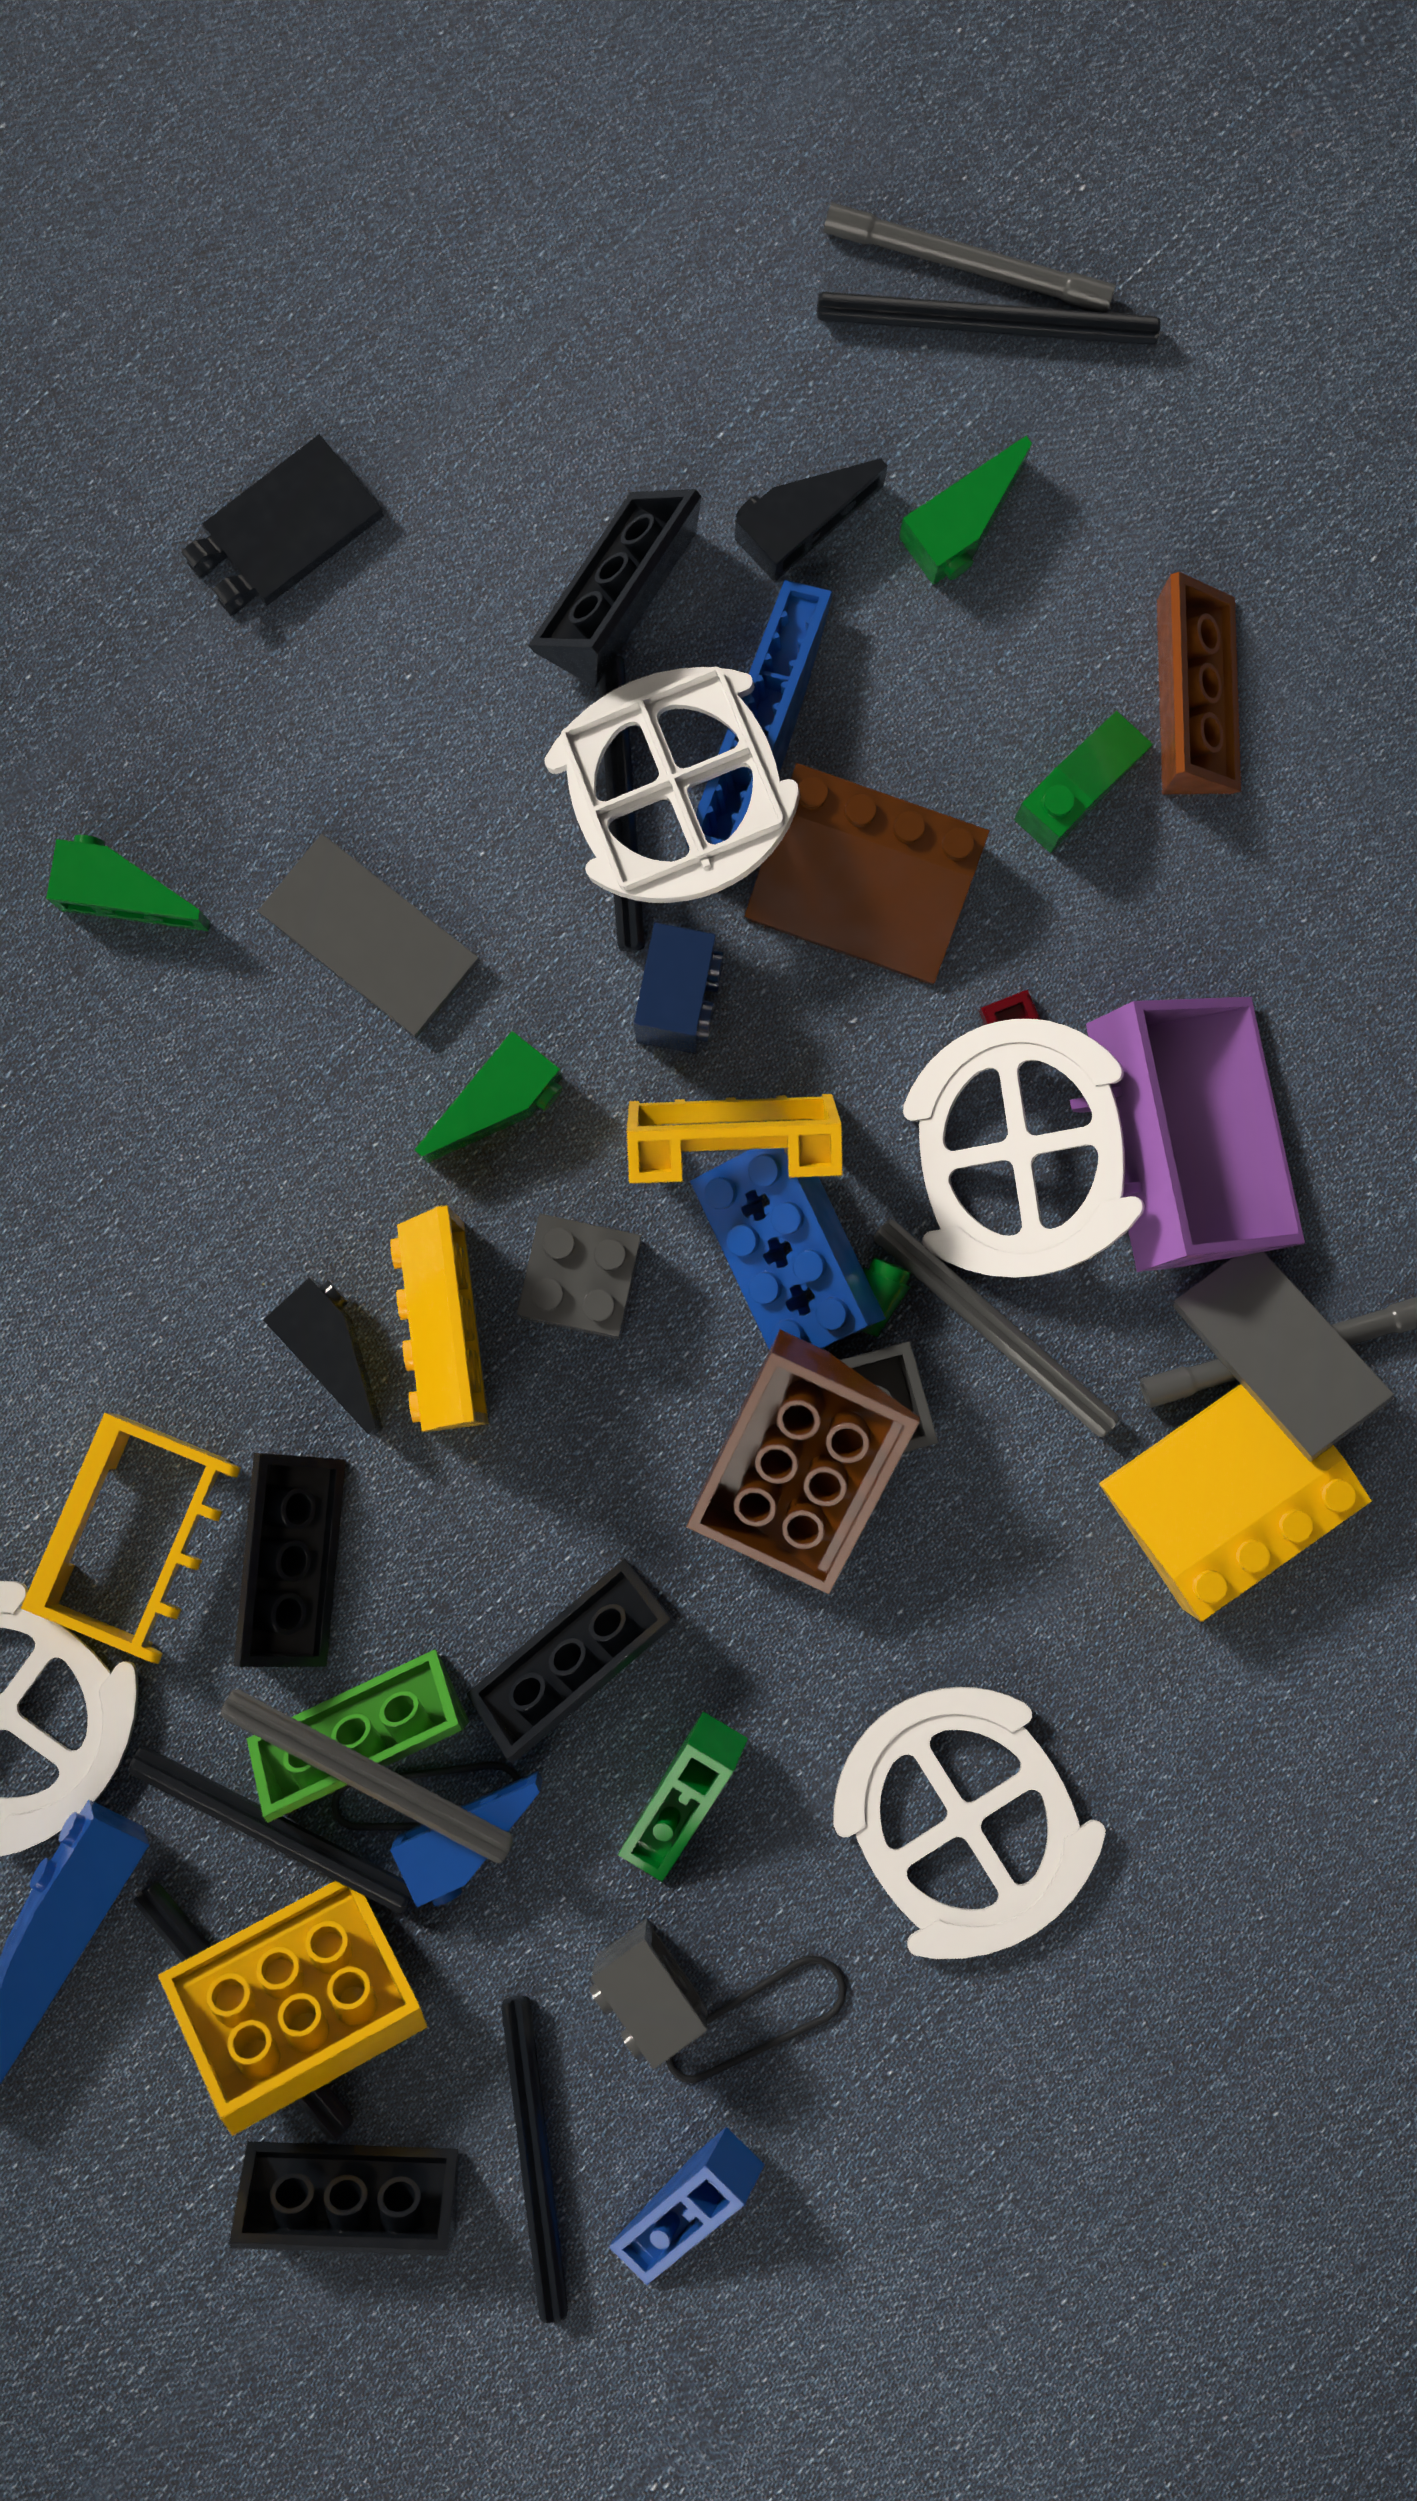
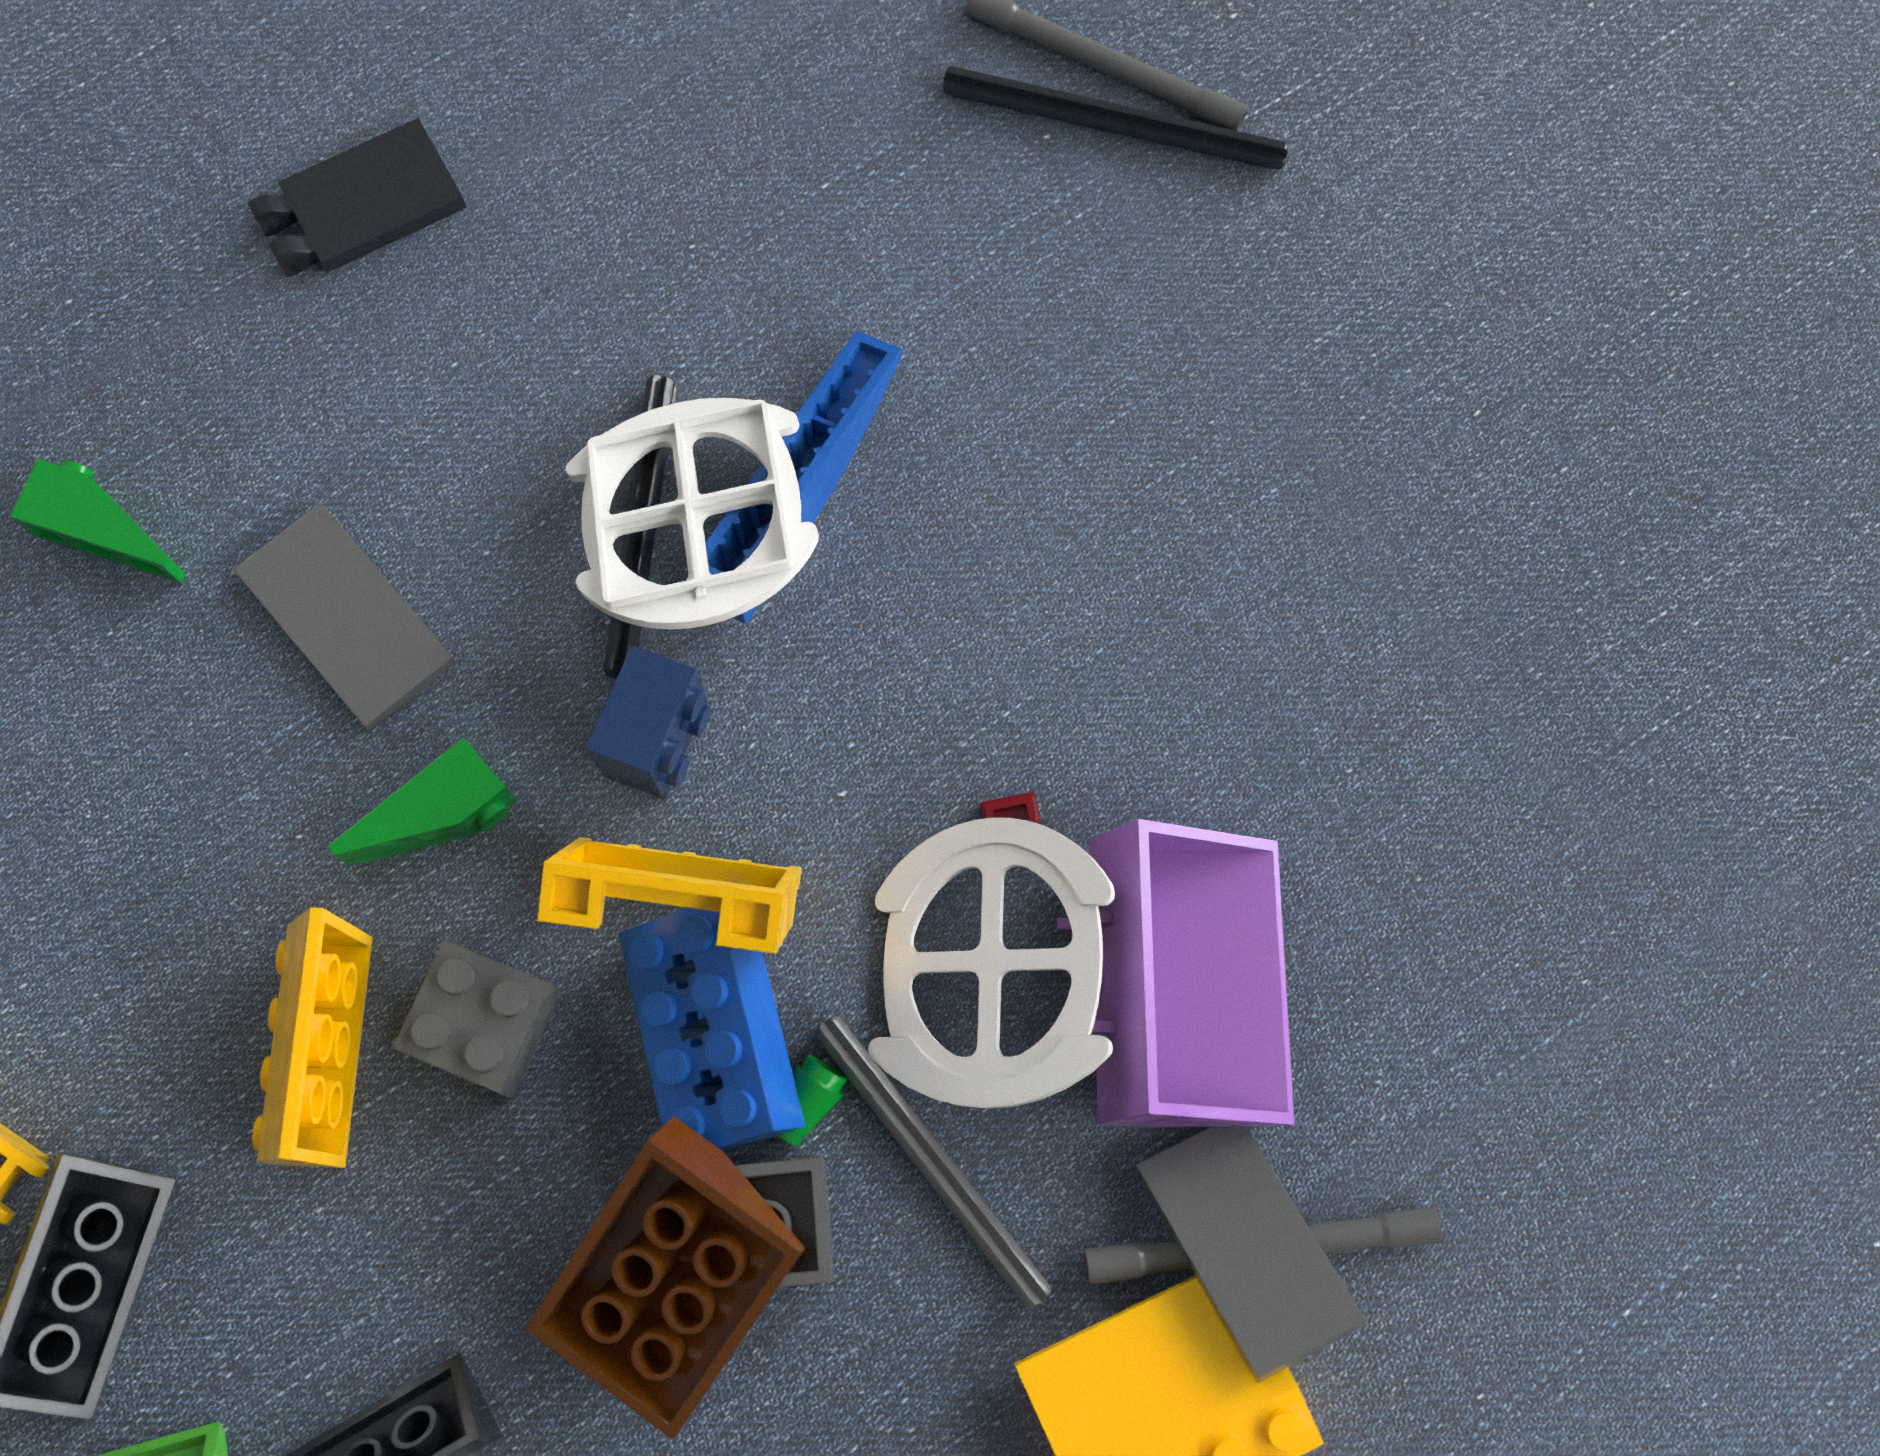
camera: 10 degrees right, 10 degrees down
black slope [263,1278,383,1435] -> none
black slope [528,489,702,687] -> none
black slope [735,458,888,582] -> none
reddish brown slope [744,763,990,985] -> none
green slope [899,435,1032,585] -> none
green slope [1014,711,1153,854] -> none
dark orange slope [1157,572,1241,794] -> none

